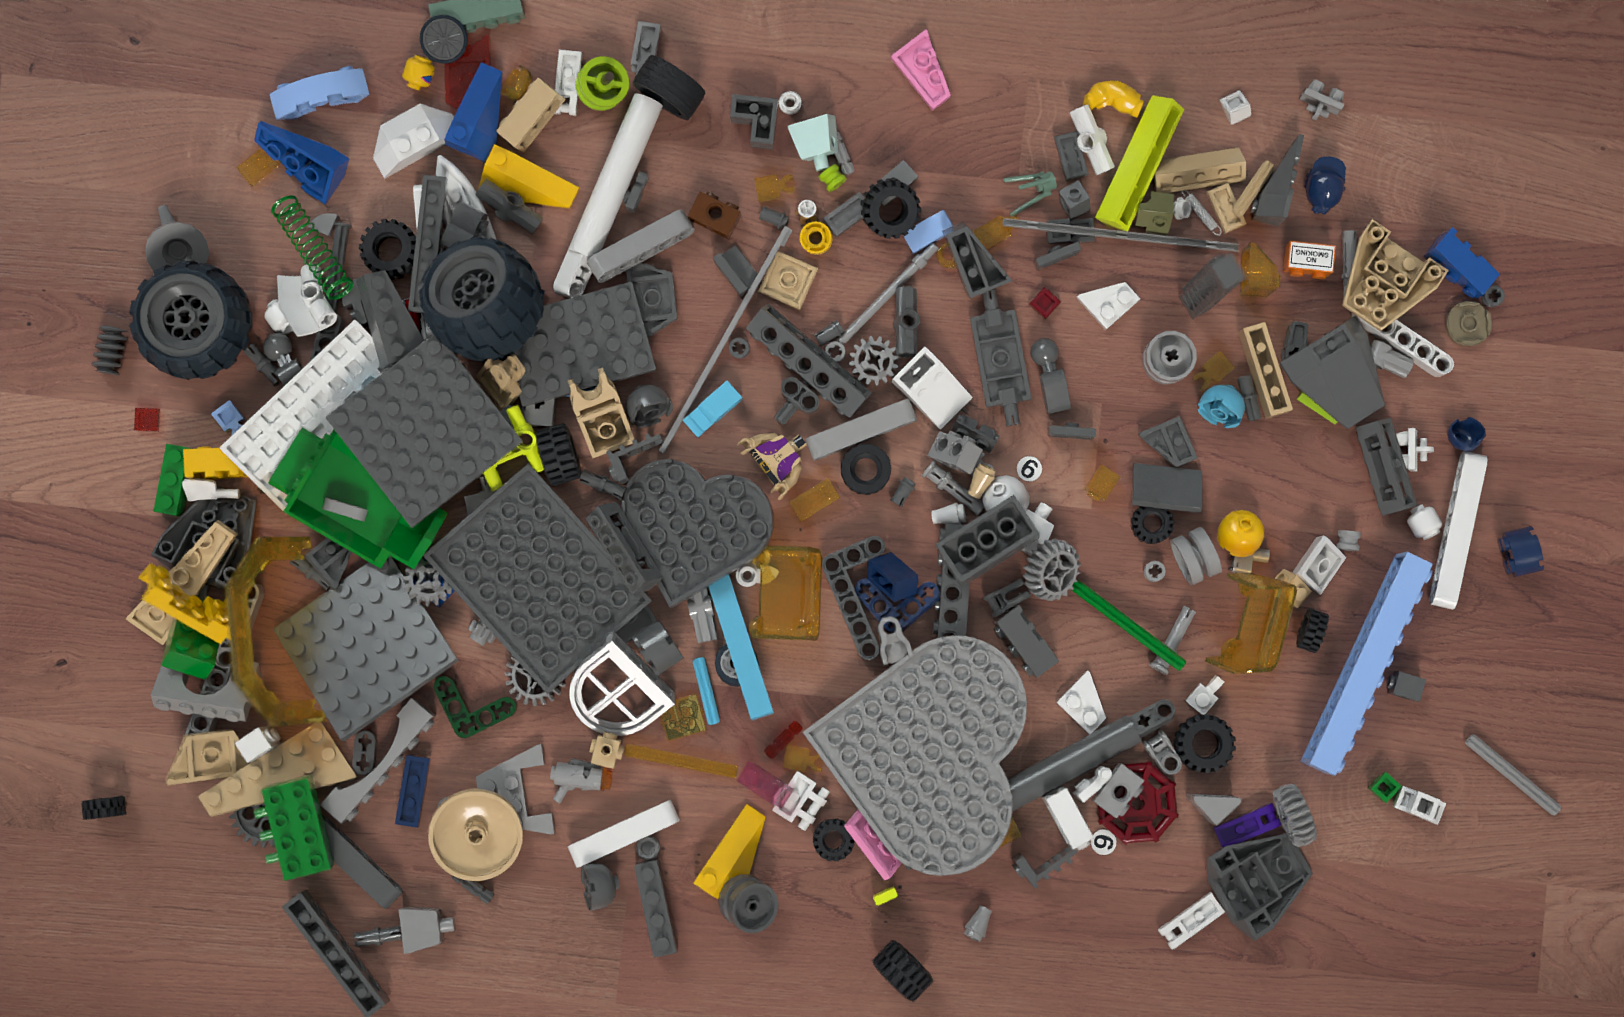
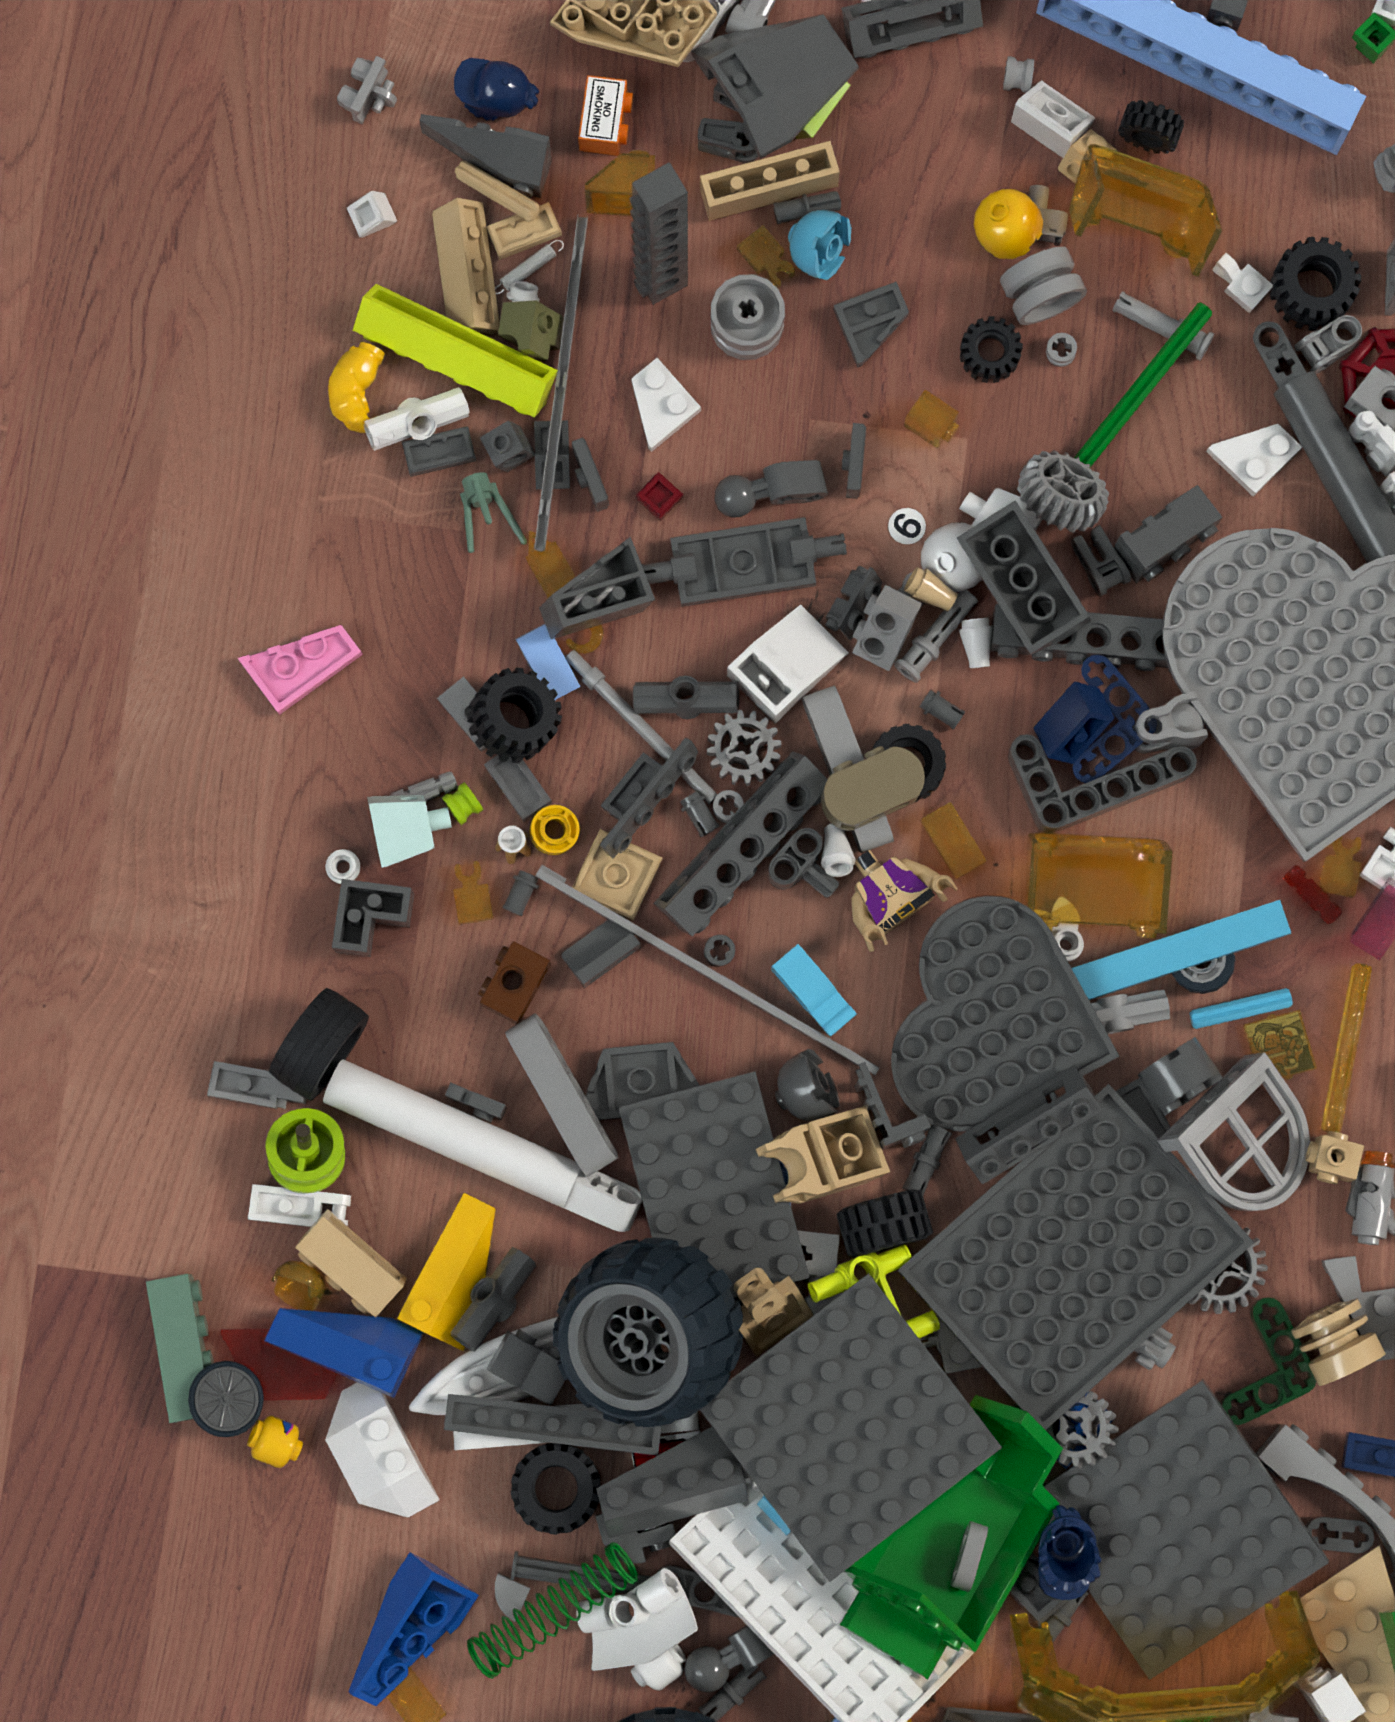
camera: 90 degrees left, 5 degrees down
light blue brick [269,66,370,120] -> none
dark grey tile [1132,463,1202,513] -> none
light grey pin [1341,230,1357,300] -> none
none -> dark grey bracket [600,738,698,859]
none -> dark tan brick [821,746,925,831]
none -> white cone [821,824,856,877]
none -> dark blue hair [1038,1505,1102,1600]
none -> tan wheel [1291,1298,1386,1386]

